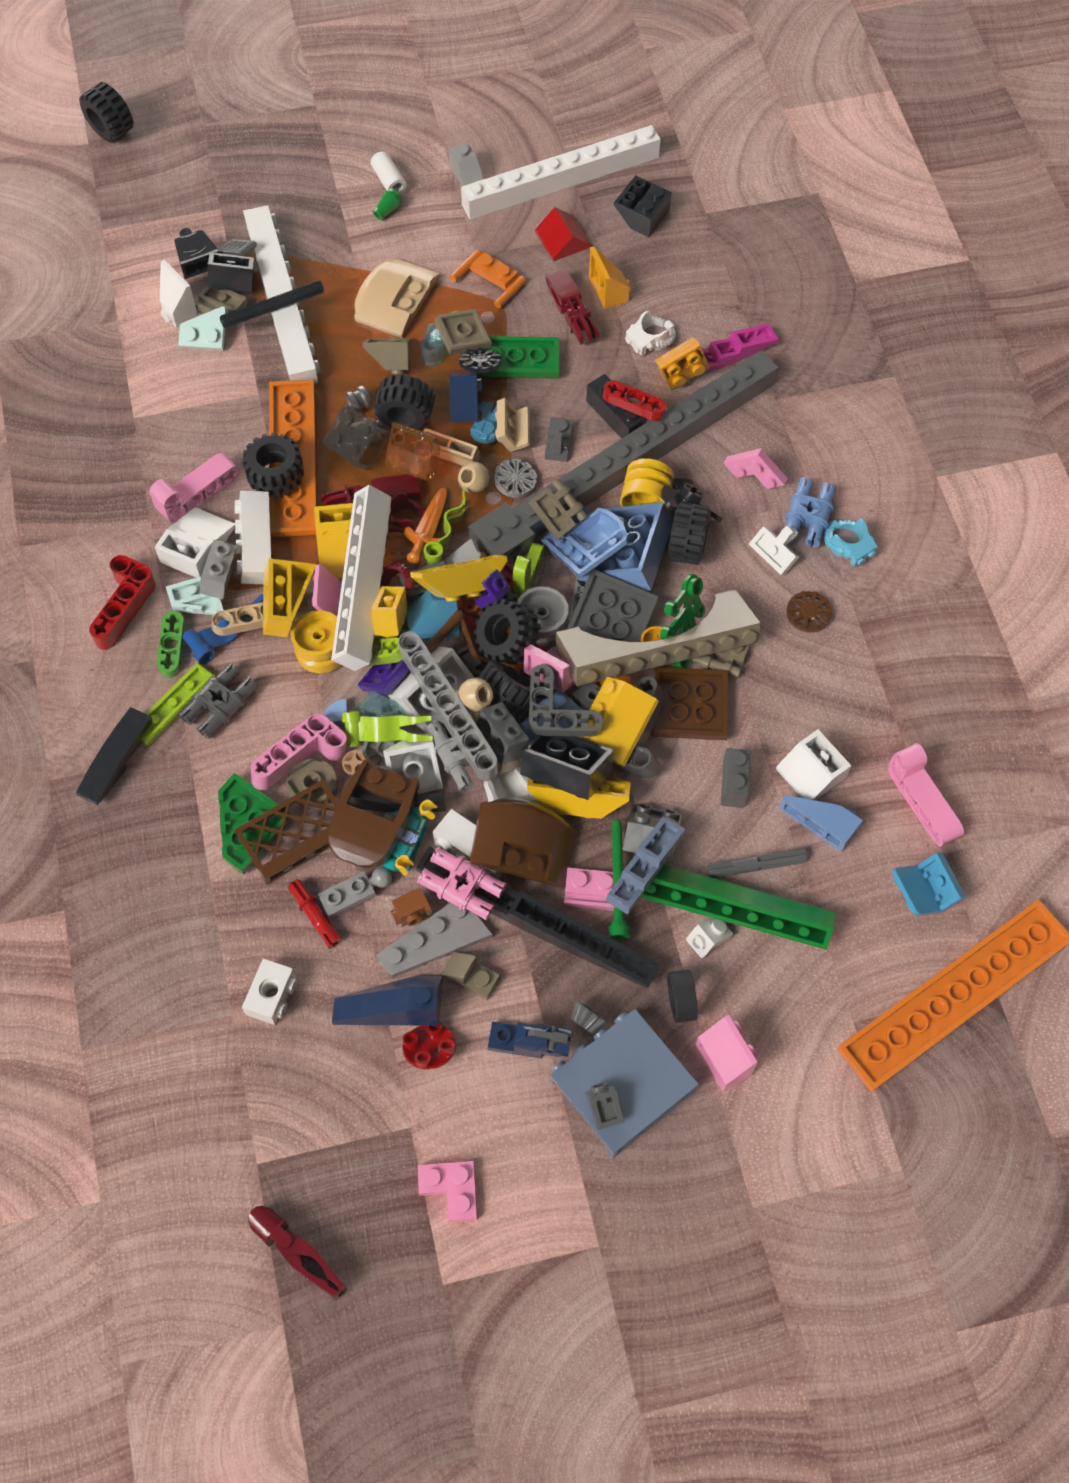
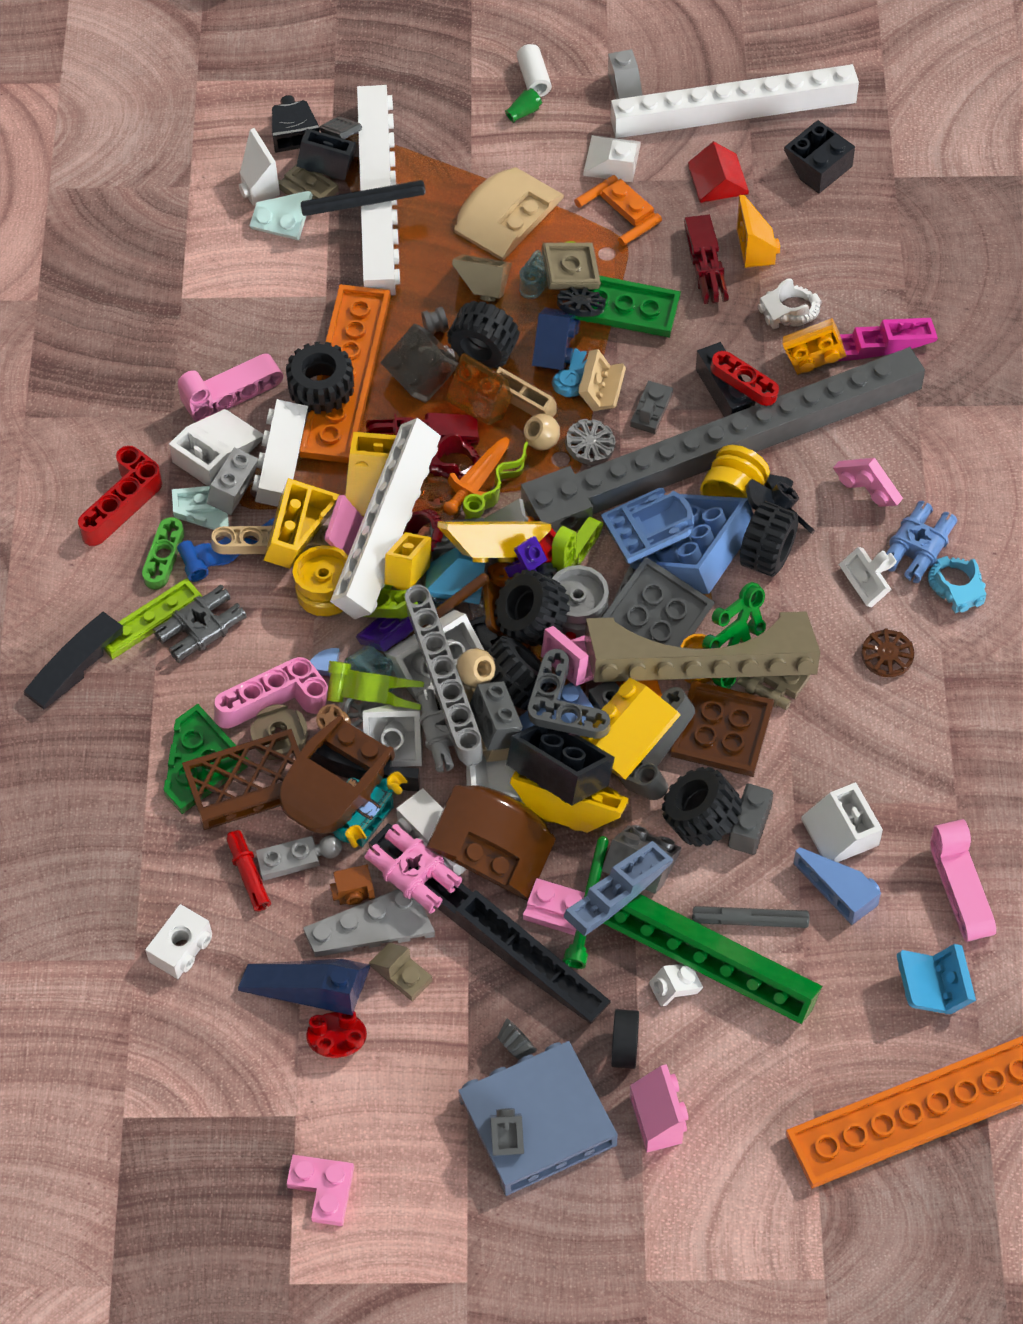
camera: 15 degrees right, 5 degrees down
dark red arm [248,1205,346,1300] -> none
dark blue plate [488,1022,572,1059] -> none
dark tan plate [528,478,587,540] -> none
none -> white slope [583,135,641,183]
none -> black tyre [661,767,742,847]

